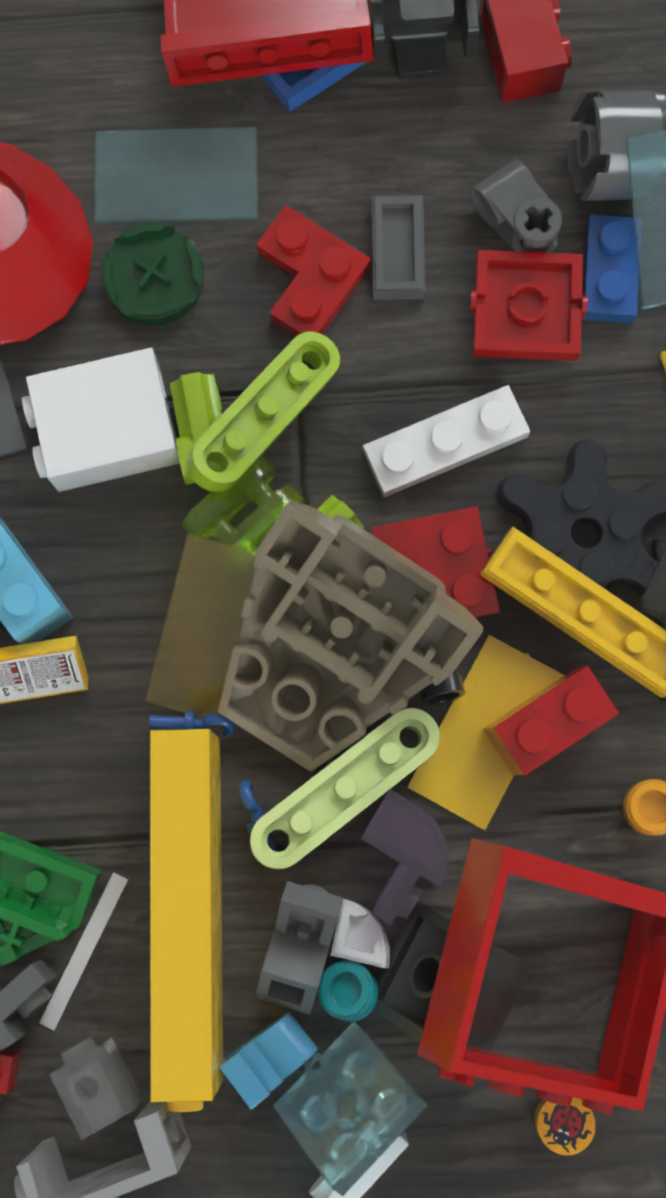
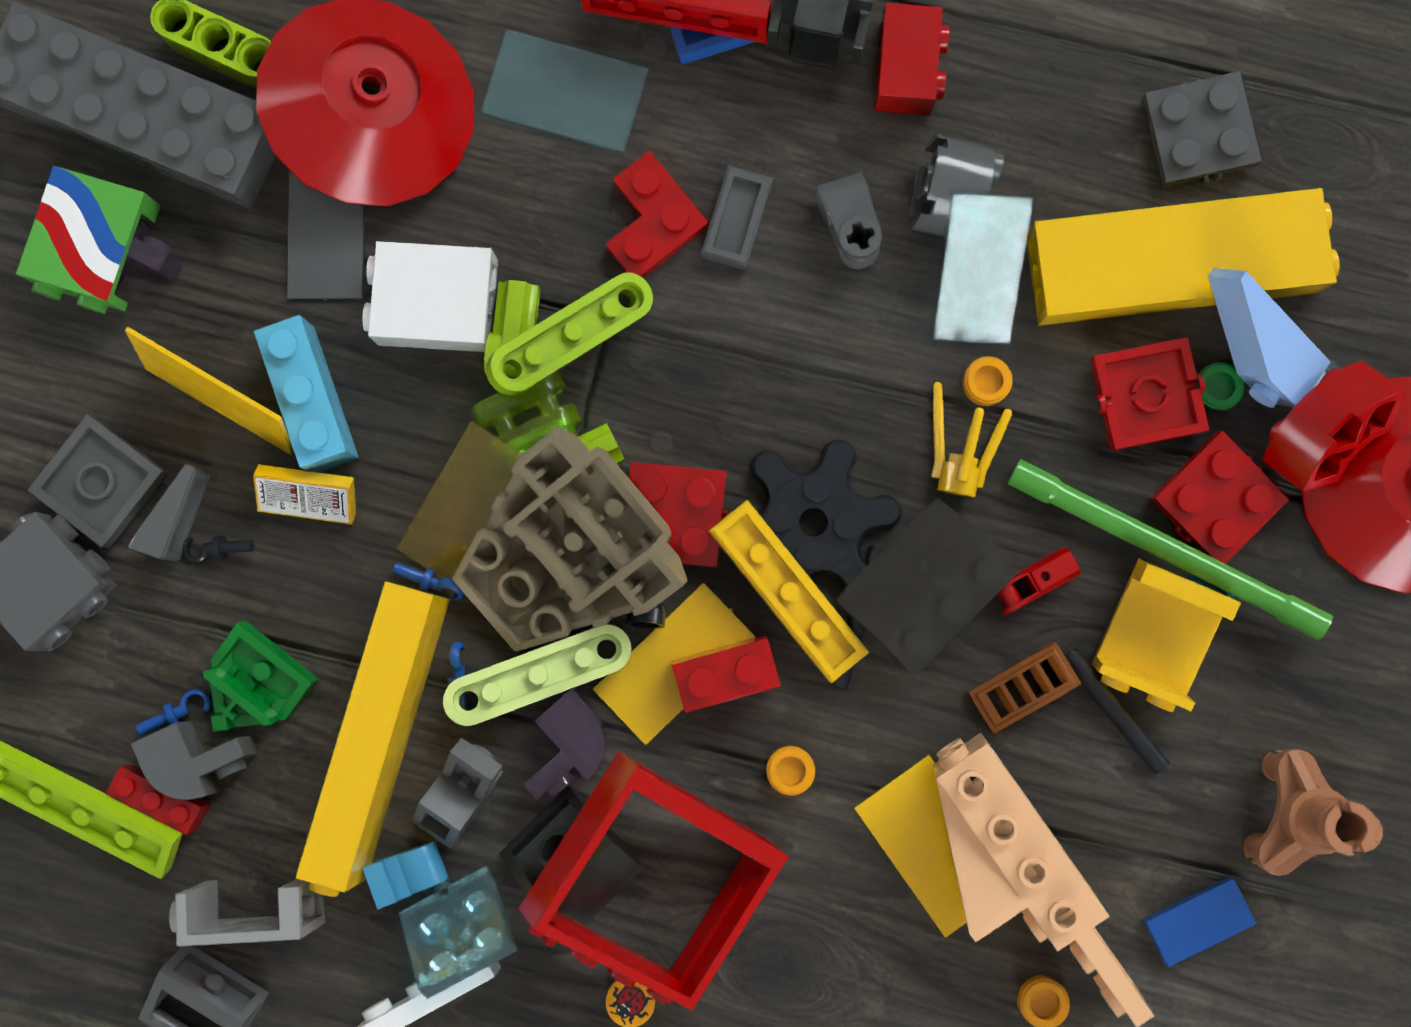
camera: 20 degrees right, 5 degrees up
white sticker [39,872,128,1031] -> none
clear brick [49,1036,143,1140] -> none
dark green tile [101,223,204,325] -> none
teal tile [318,960,378,1022] -> none
white tile [331,899,390,968] -> none
white plate [363,385,530,498] -> none
red plate [469,250,588,361] -> none
blue plate [581,214,641,324] -> none

